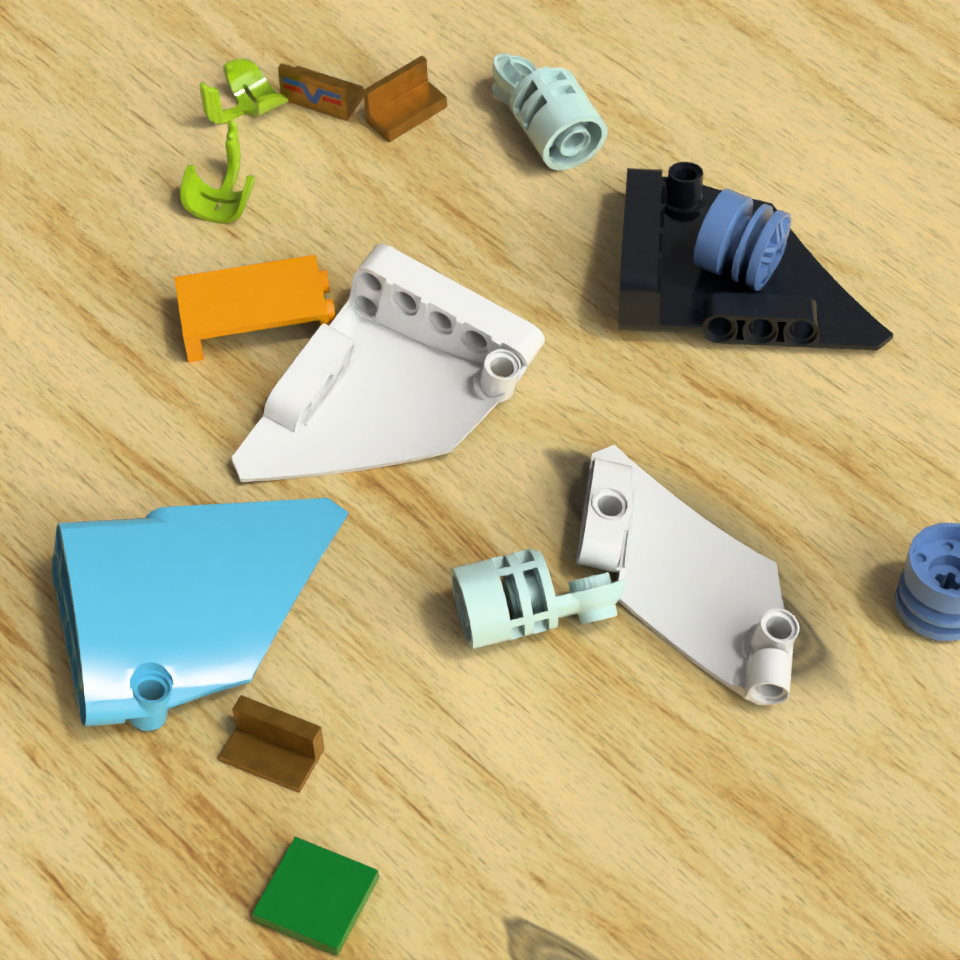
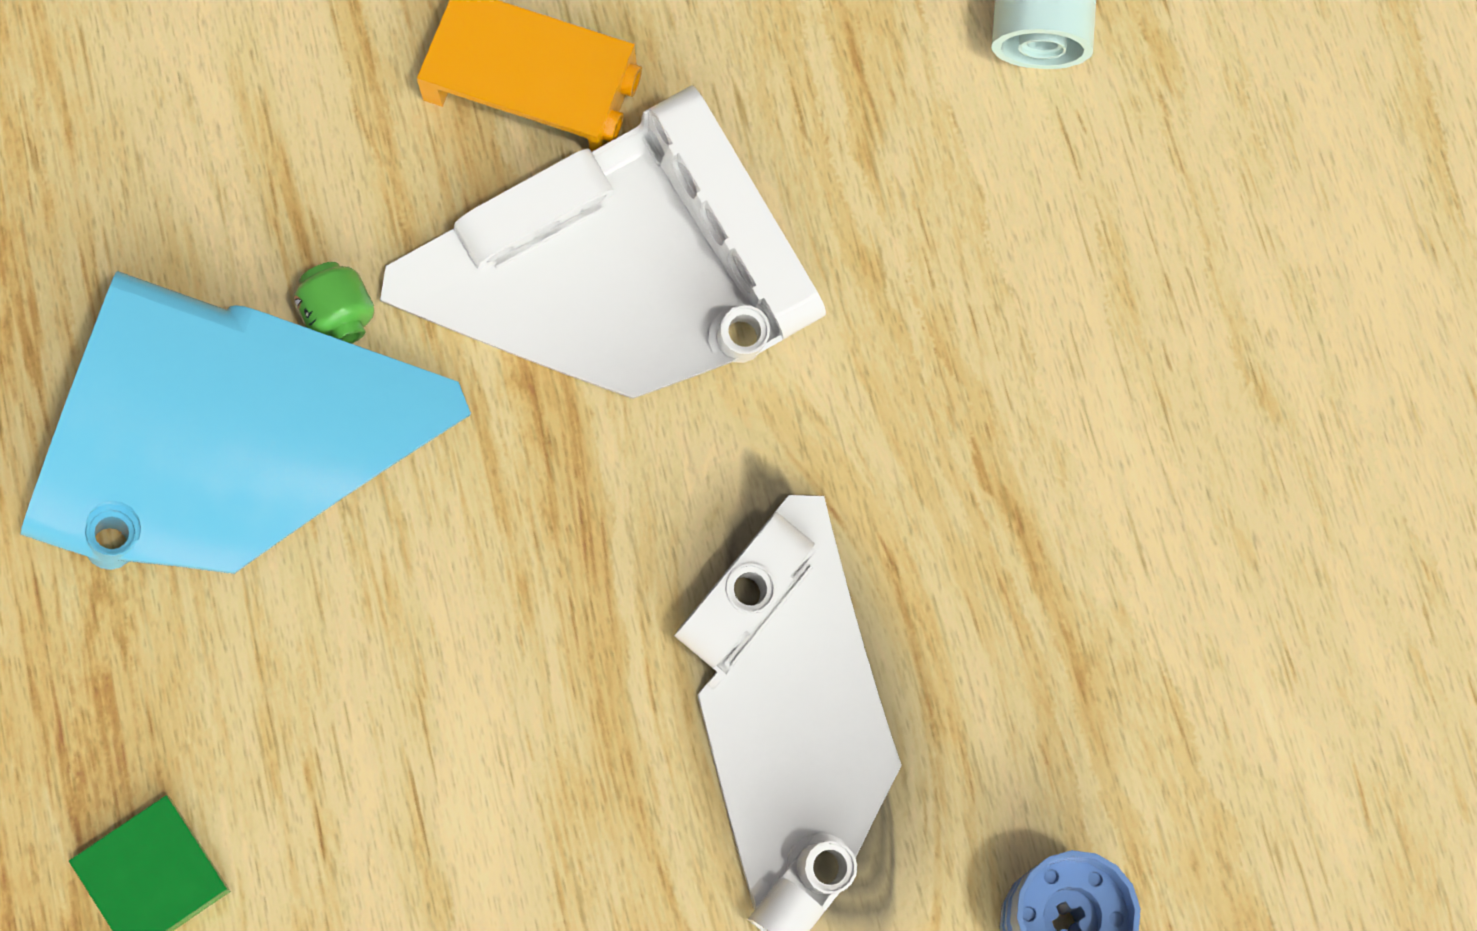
camera: 30 degrees right, 20 degrees up
pearl gold panel [219,695,325,793] -> none
light aqua cylinder [451,548,626,649] -> none
black panel [618,162,893,350] -> none
medium blue wheel [693,189,791,291] -> none
none -> bright green head [294,262,374,344]

